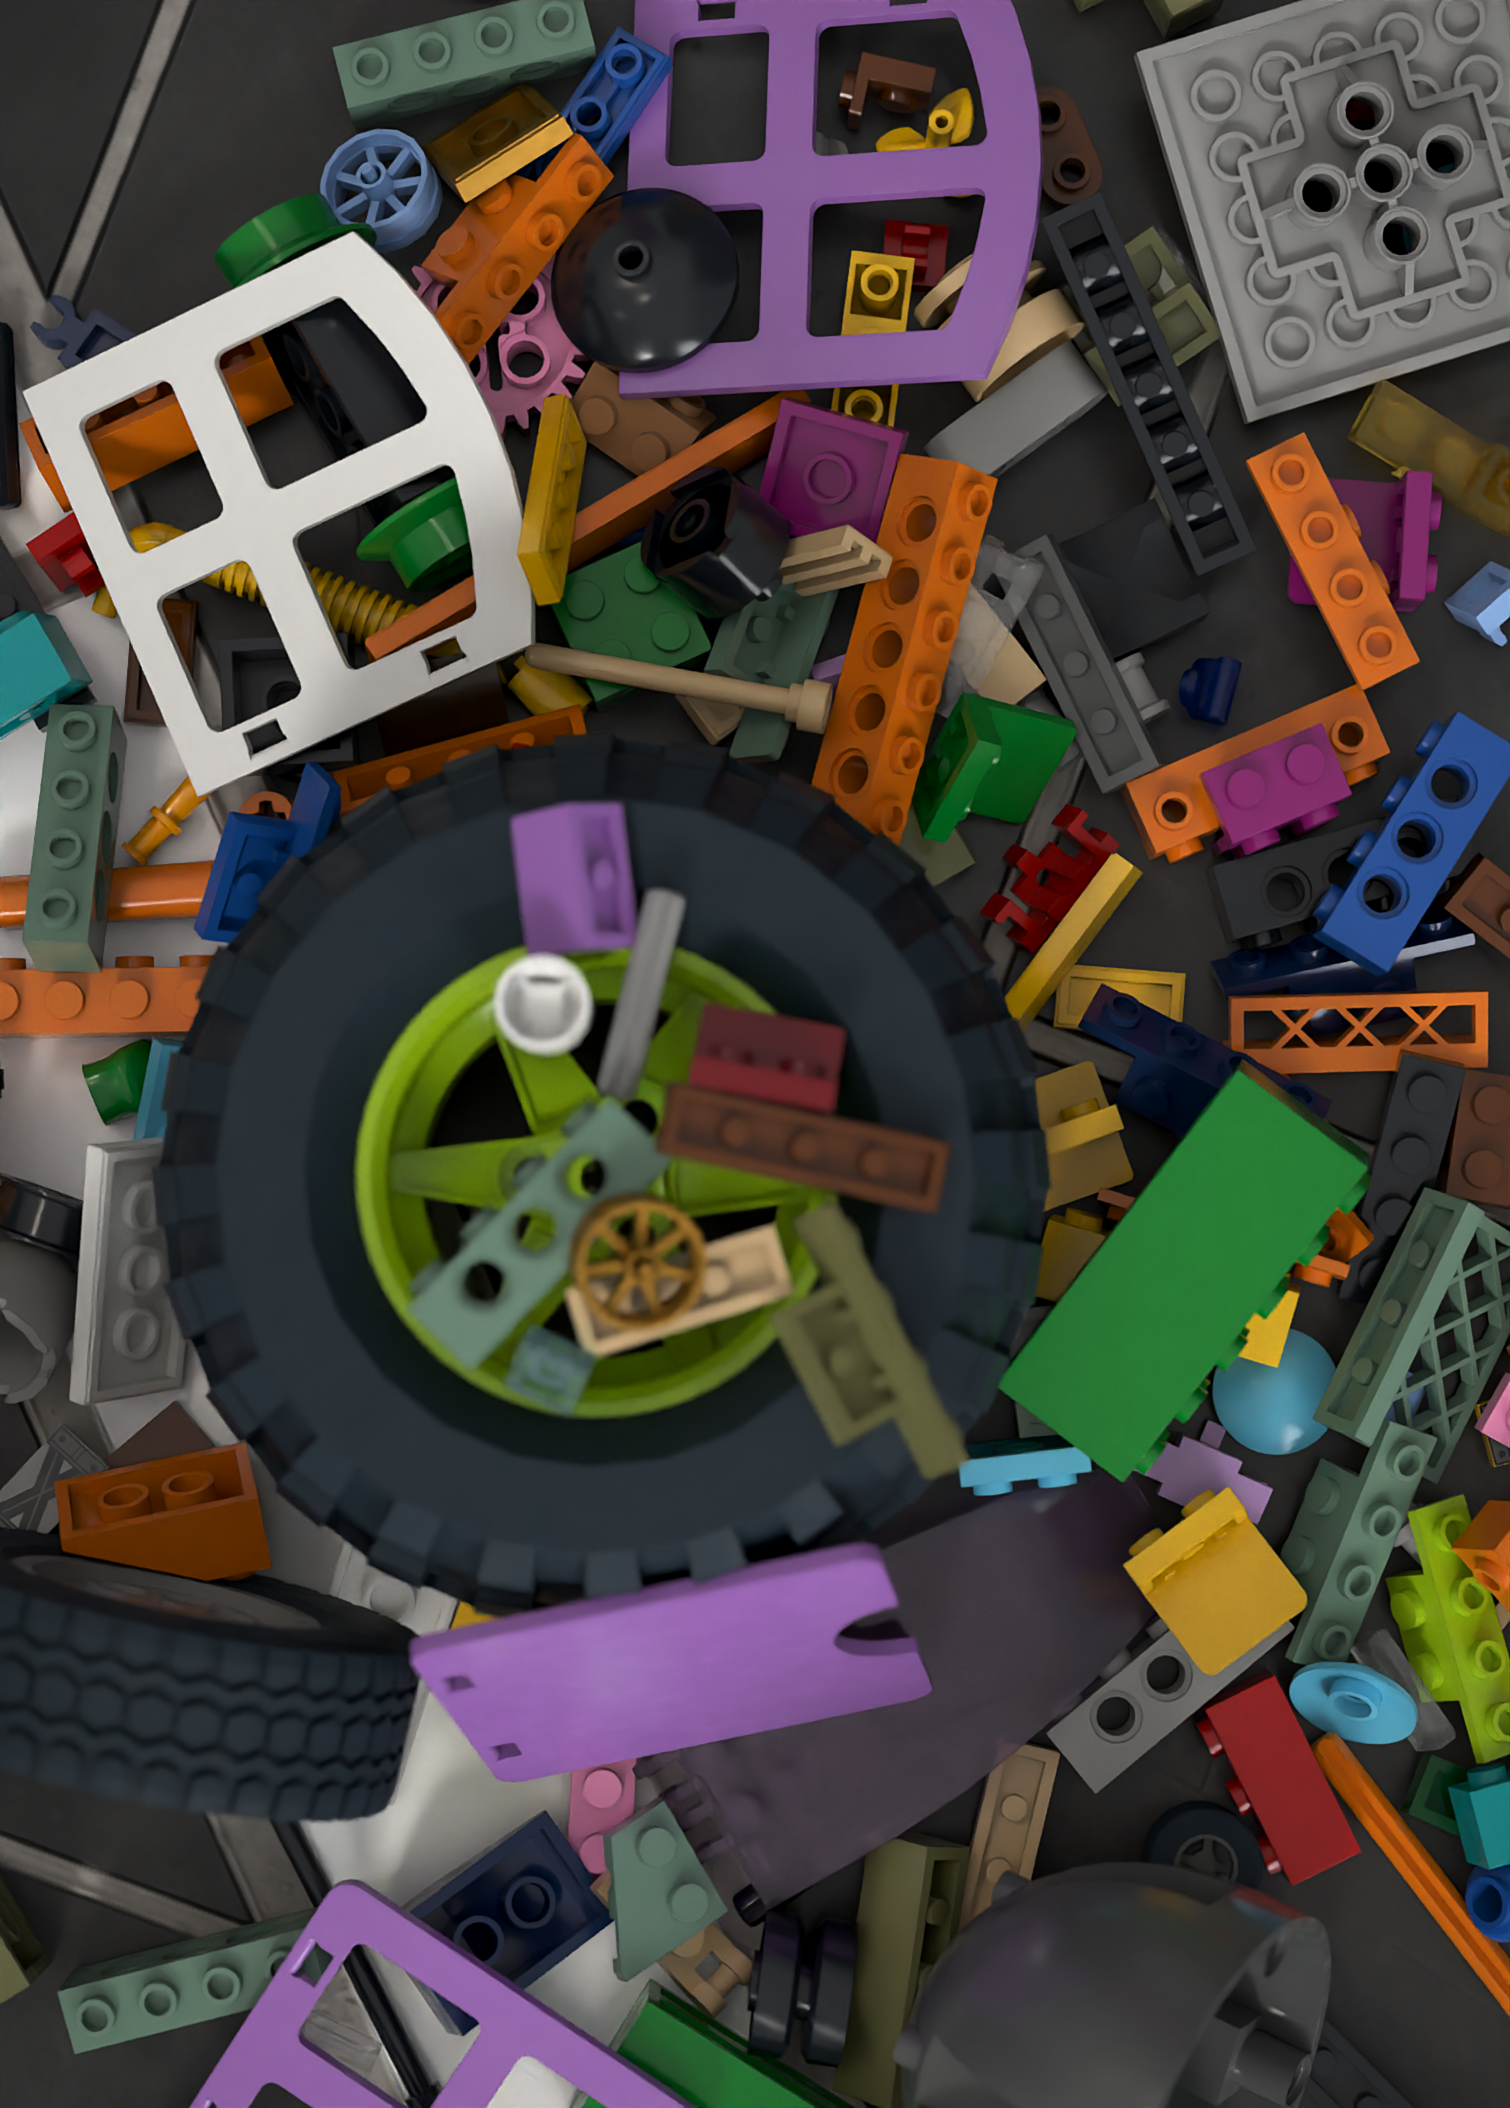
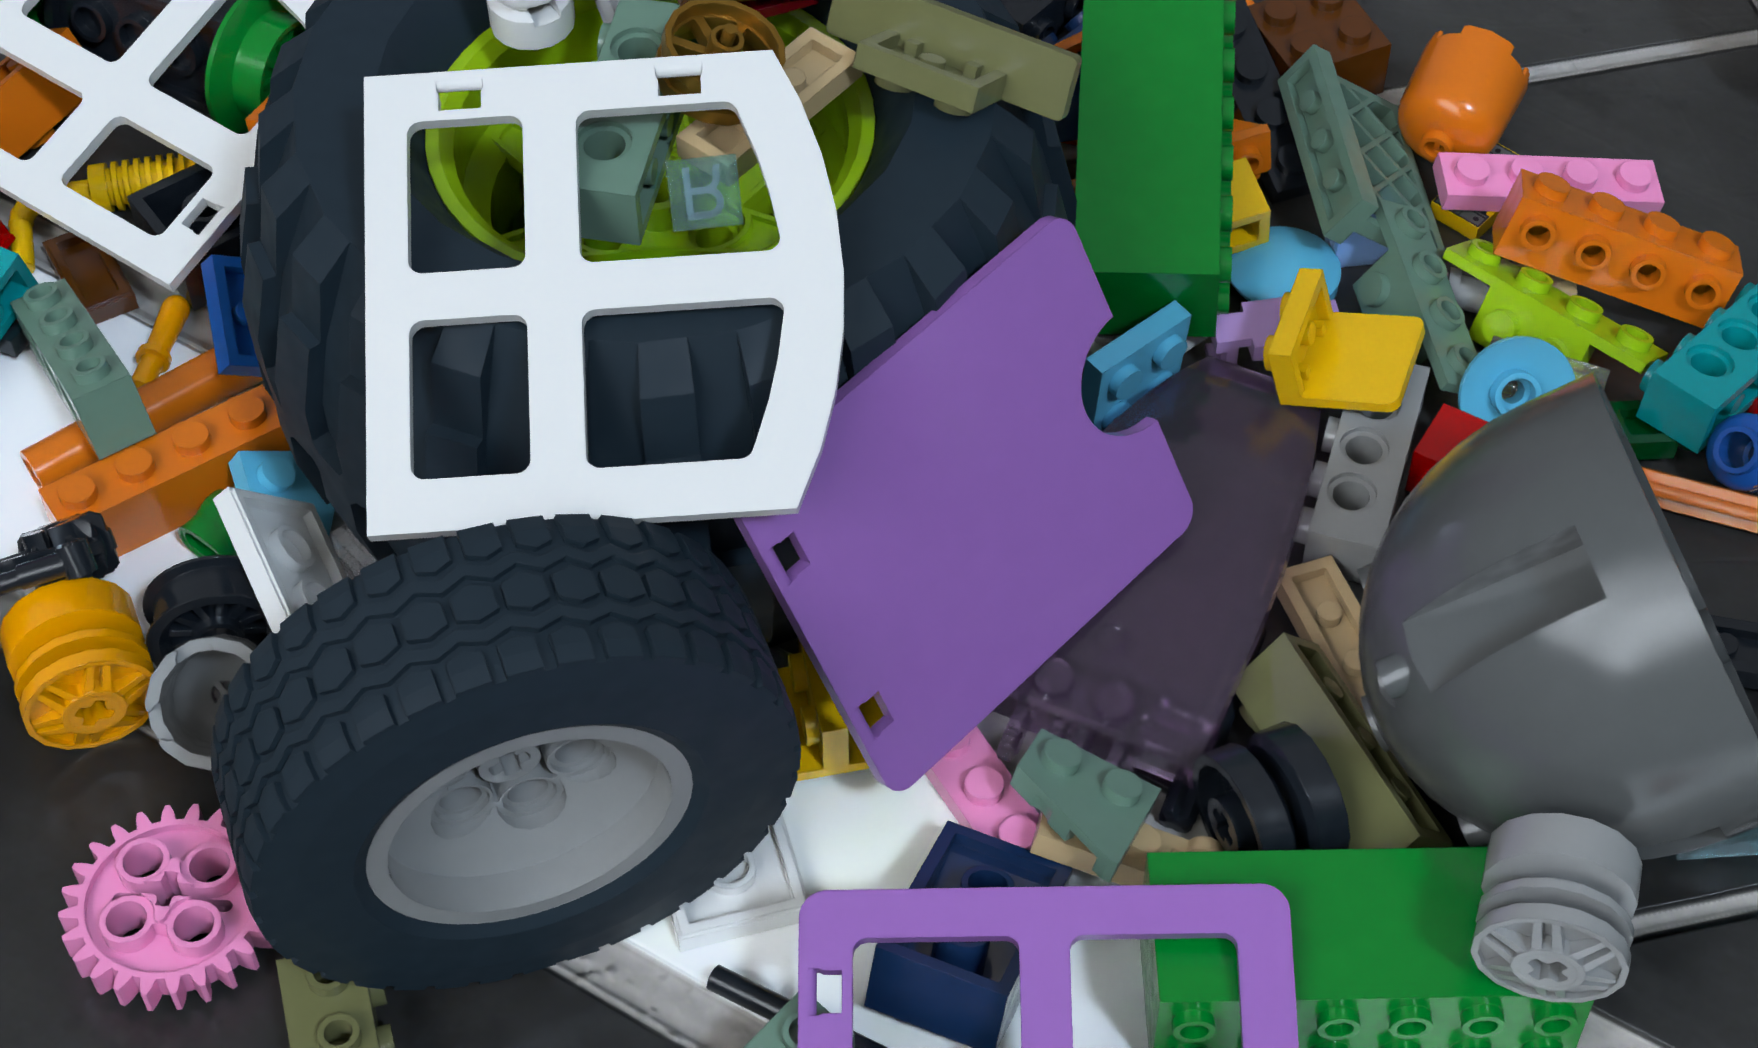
camera: 25 degrees left, 35 degrees down
none -> white window [364,50,844,542]

